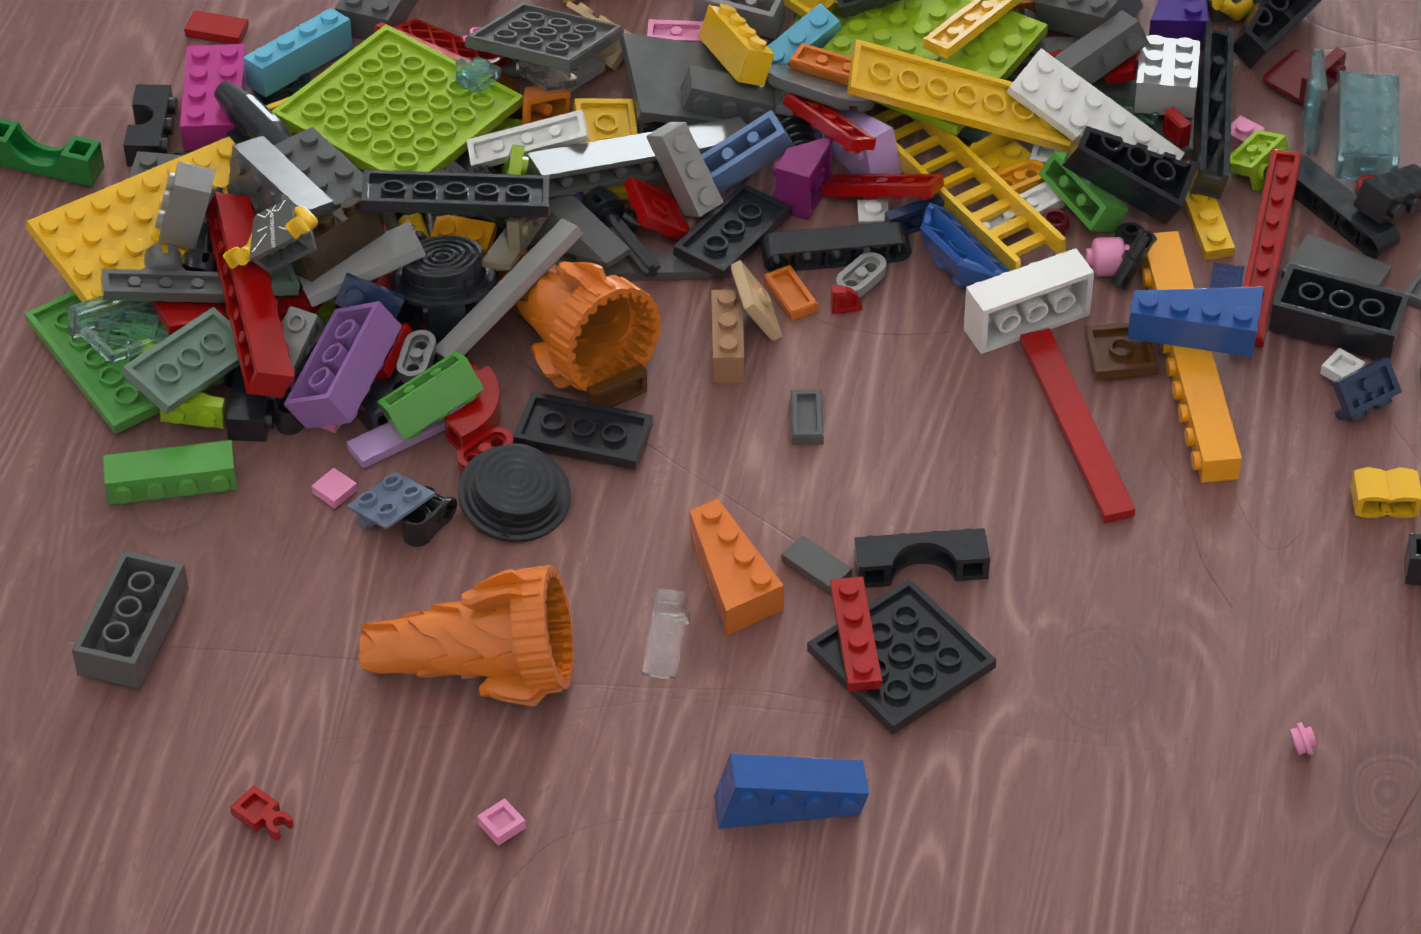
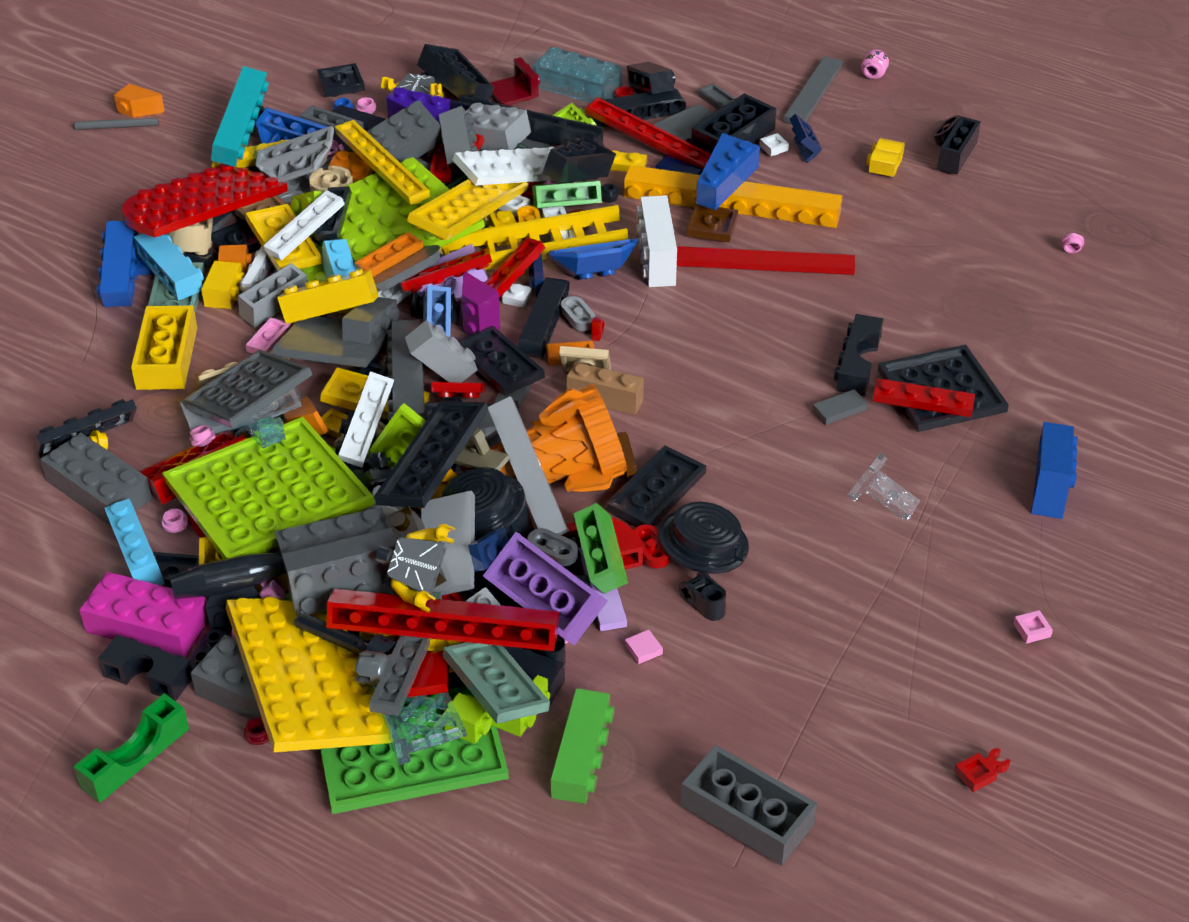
camera: 70 degrees left, 5 degrees down
light grey wedge [155,161,215,249] -> none
red tile [184,10,249,44] -> none
sand blue hinge [347,472,436,529] -> none
orange cone [358,565,575,706] -> none
orange wedge [689,498,784,636] -> none
dark grey tile [791,390,824,444] -> none
bright pink head [1085,237,1130,277] -> none
black pin [1110,229,1157,290] -> none
red tile [1162,107,1192,149] -> none
clear light blue tile [1302,49,1328,156] -> none

